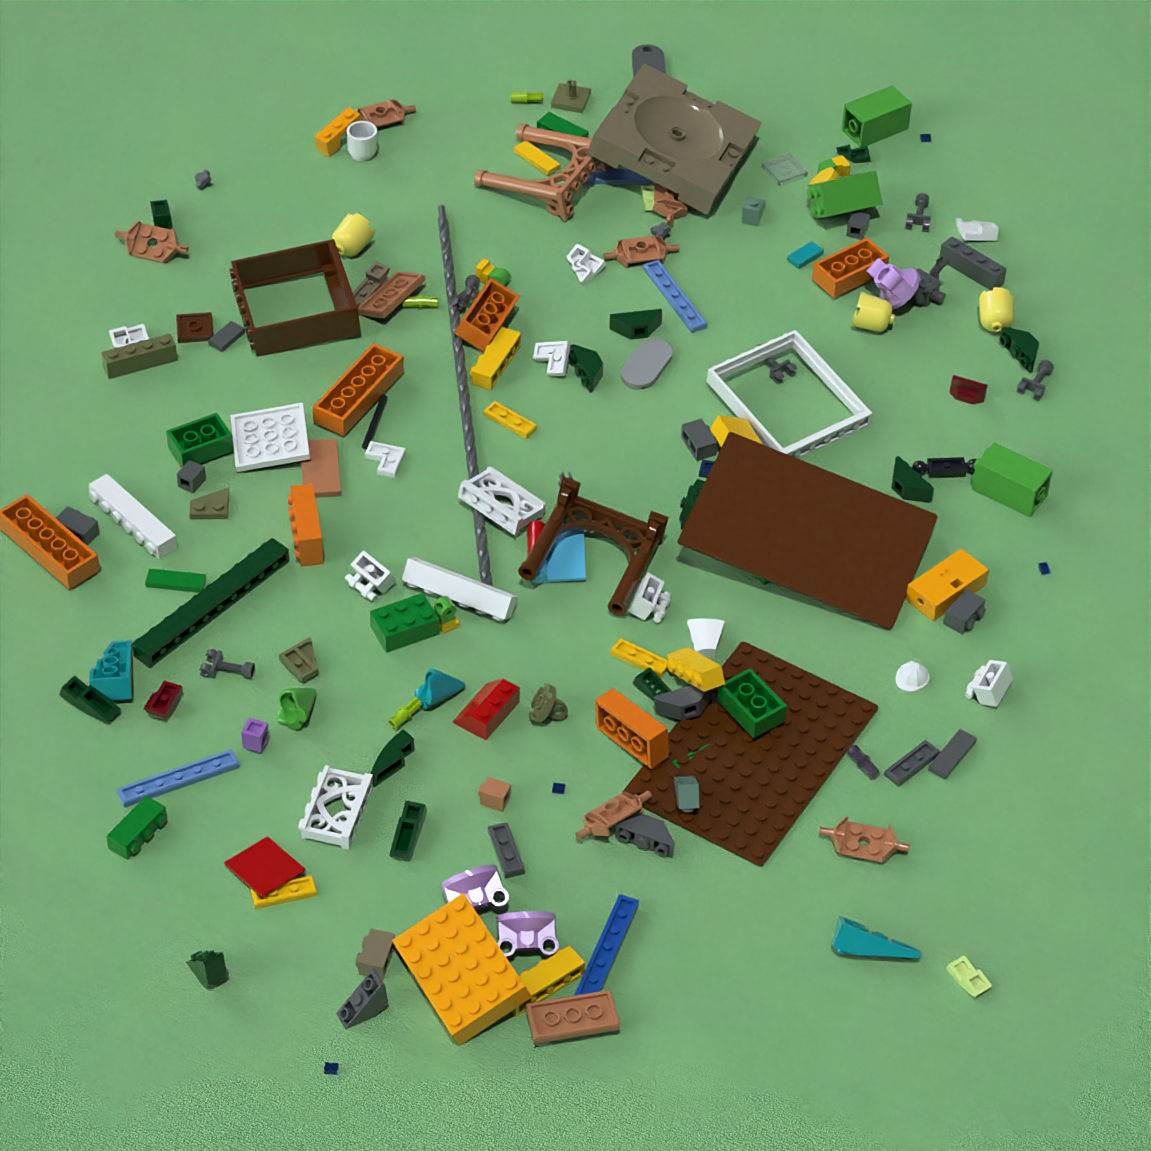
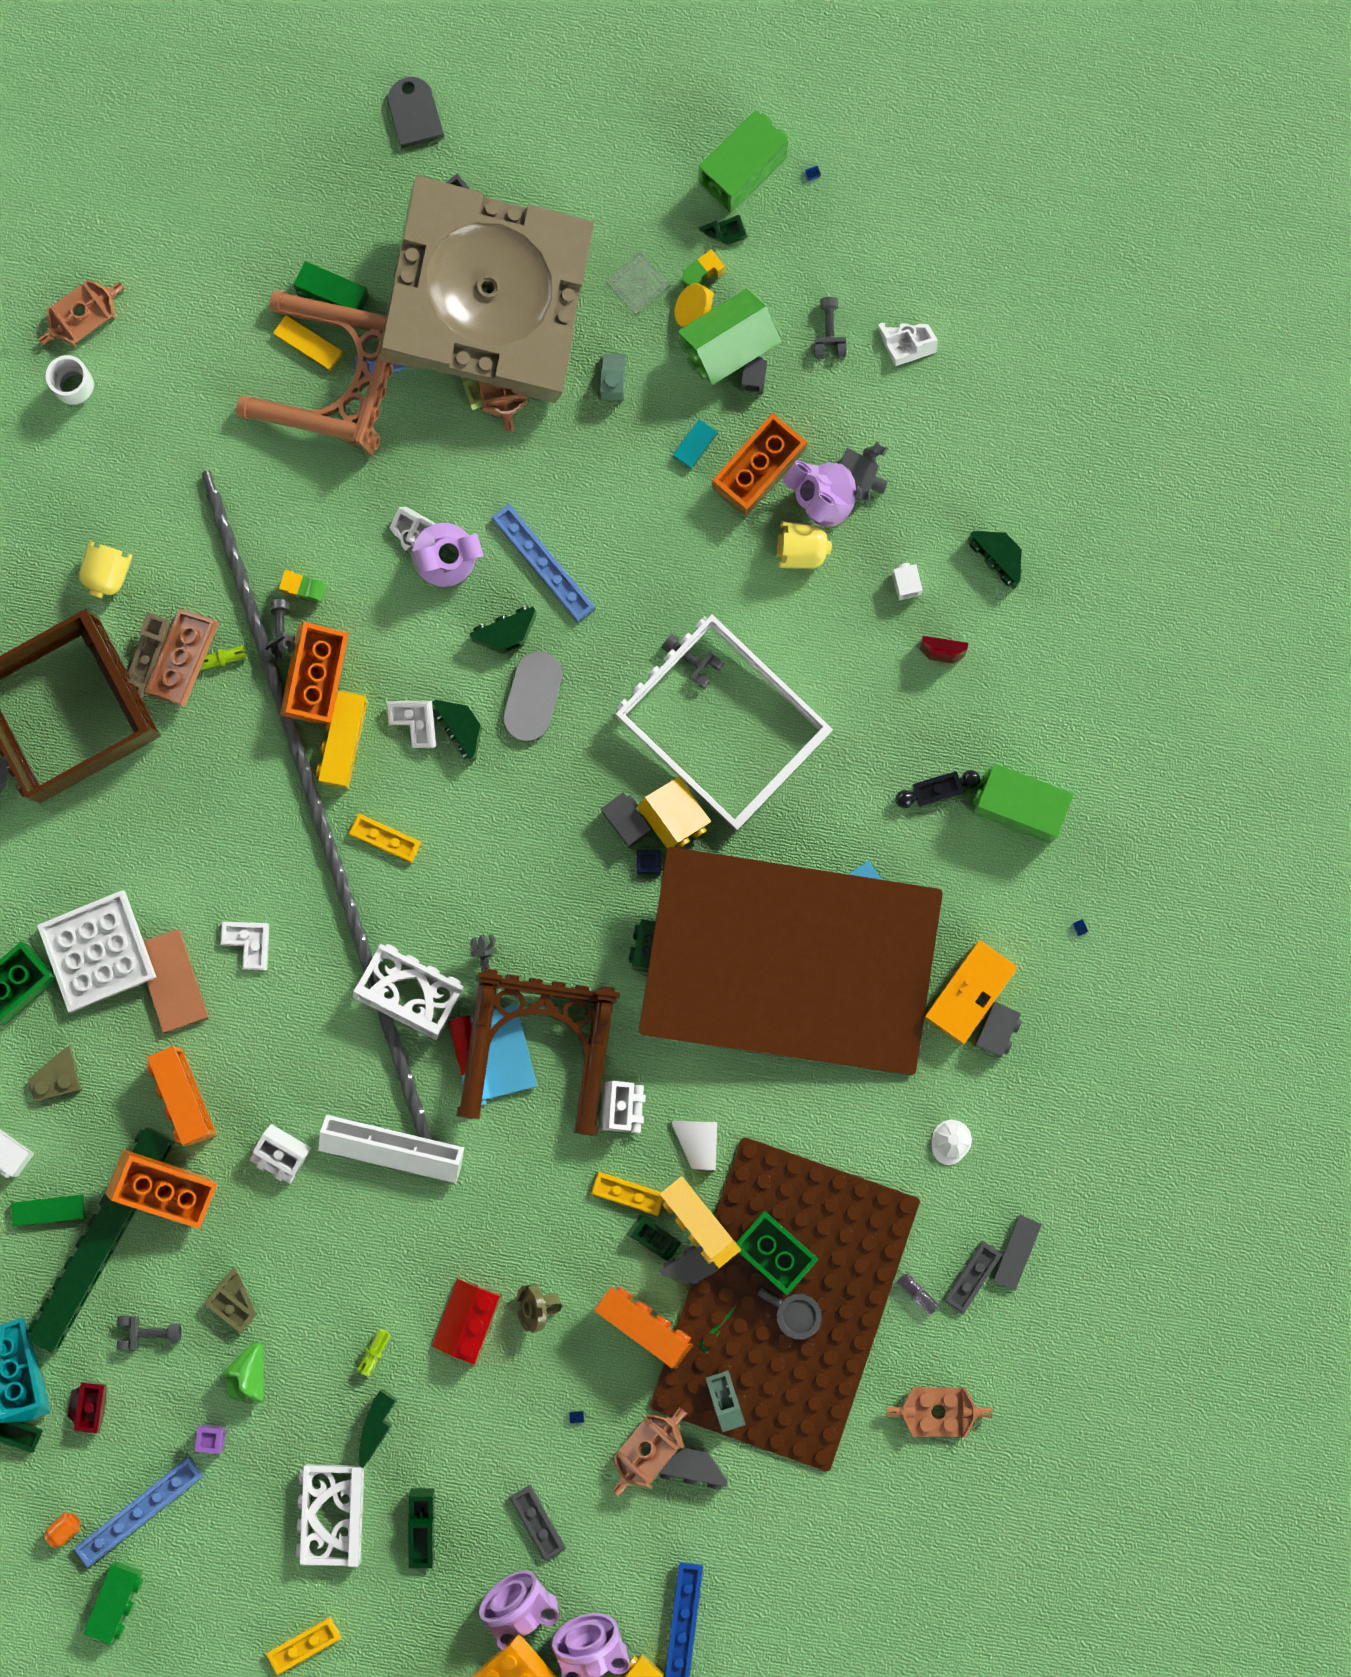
camera: 10 degrees left, 35 degrees up
dark grey brick [177,460,206,494] -> none
red piece [224,836,306,898] -> none
orange brick [313,343,404,436] -> none
light orange arch [314,107,362,157] -> none
black bar [362,395,388,450] -> none
green brick [370,593,440,653] -> none
teal hat [414,669,465,709] -> none
bright green leg [434,596,460,634] -> none
nougat brick [478,777,511,812] -> none
lime axle [511,91,543,104] -> none
olive tile [551,79,591,114] -> none
nougat plate [603,235,679,269] -> none
dark grey piece [650,222,671,238] -> none
teal wedge [832,915,922,958] -> none
dark green slope [891,456,934,503] -> none
dark grey brick [939,236,1007,291] -> none
yellowish green slope [946,955,992,997] -> none
white brick [965,660,1013,707] -> none
light yellow cylinder [979,287,1014,332] -> none
dark grey bar [1016,360,1054,401] -> none
none -> orange brick [44,1512,81,1548]
none -> orange brick [105,1149,217,1229]
none -> lavender piece [412,523,484,587]
none -> dark grey piece [757,1287,822,1339]
none -> white brick [892,563,923,601]

